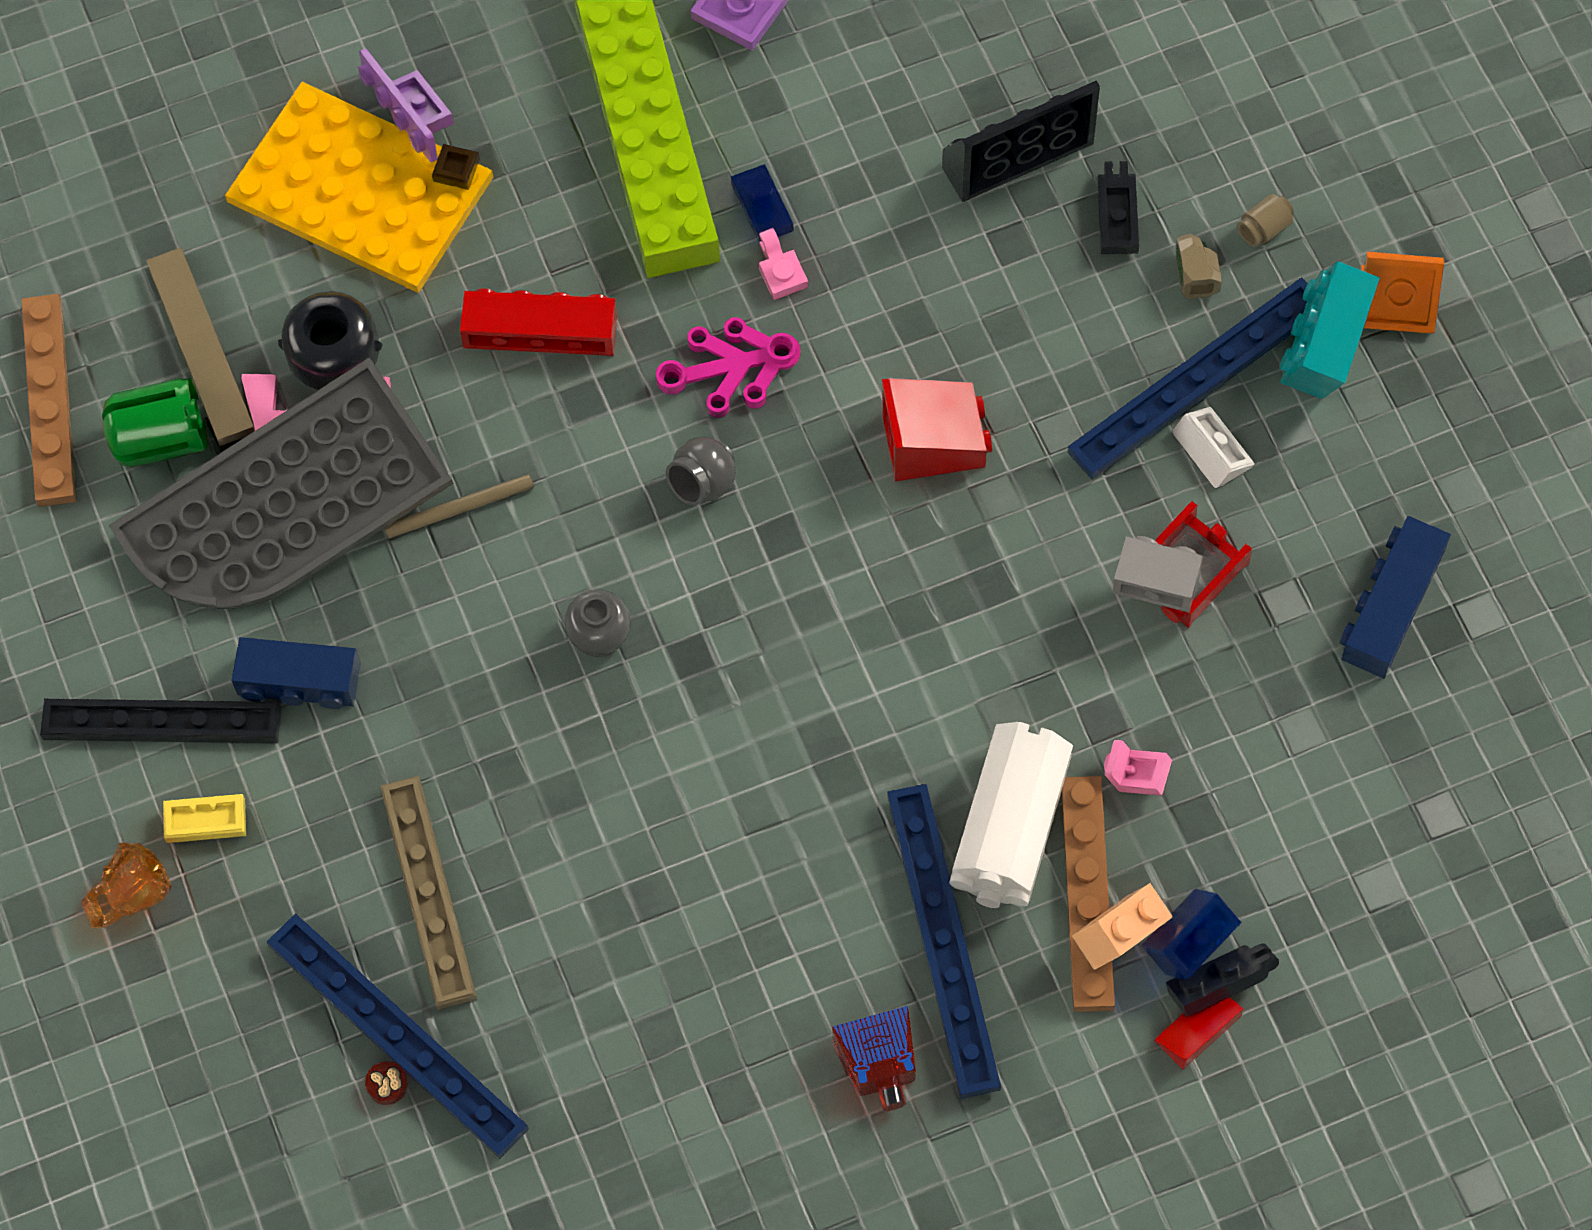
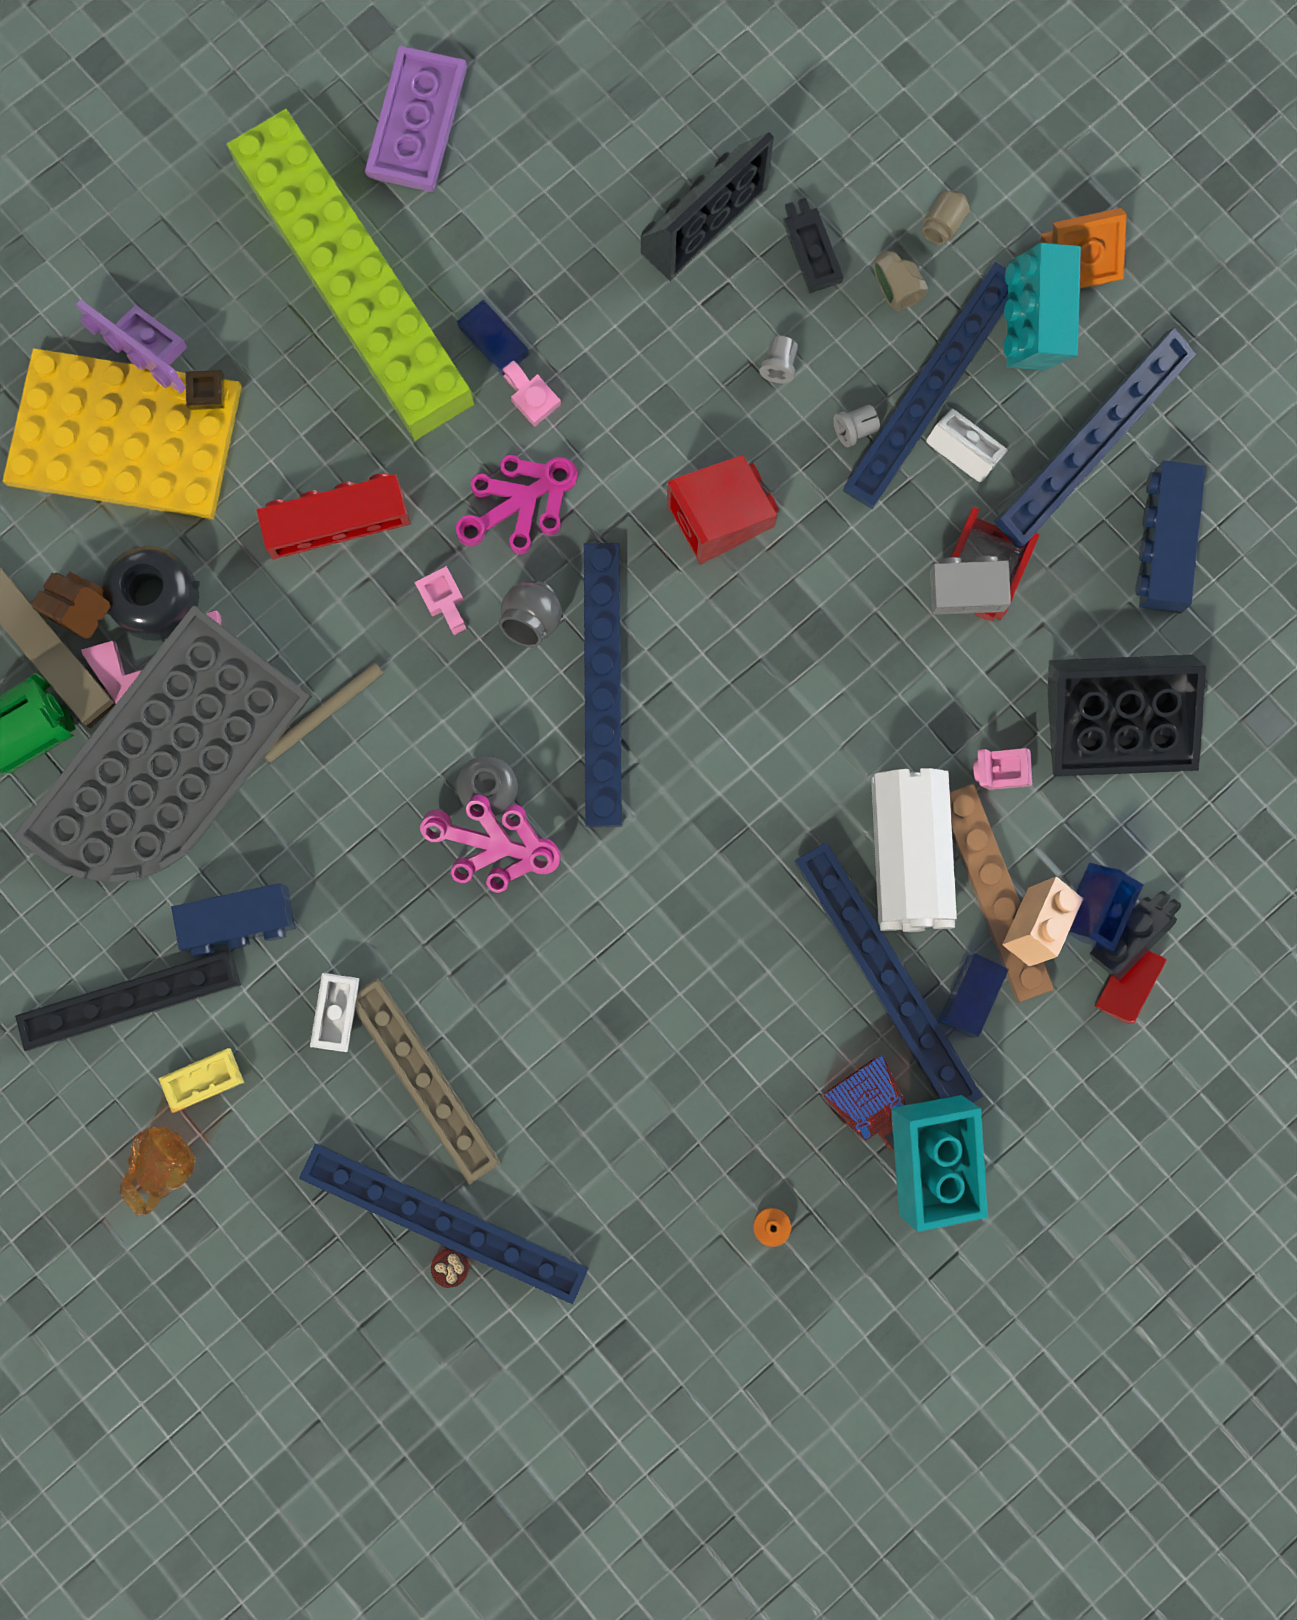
camera: 20 degrees left, 15 degrees up
none -> reddish brown brick [31,571,111,639]
none -> white slope [310,973,360,1052]
none -> bright pink plate [415,566,466,635]
none -> dark pink plant [420,795,561,893]
none -> dark blue plate [584,543,622,827]
none -> orange tile [753,1207,791,1247]
none -> light grey bush [759,336,798,384]
none -> light grey bush [833,404,880,447]
none -> teal brick [891,1095,988,1232]
none -> clear blue brick [938,953,1009,1038]
none -> dark blue plate [994,328,1196,548]
none -> black slope [1047,654,1206,777]

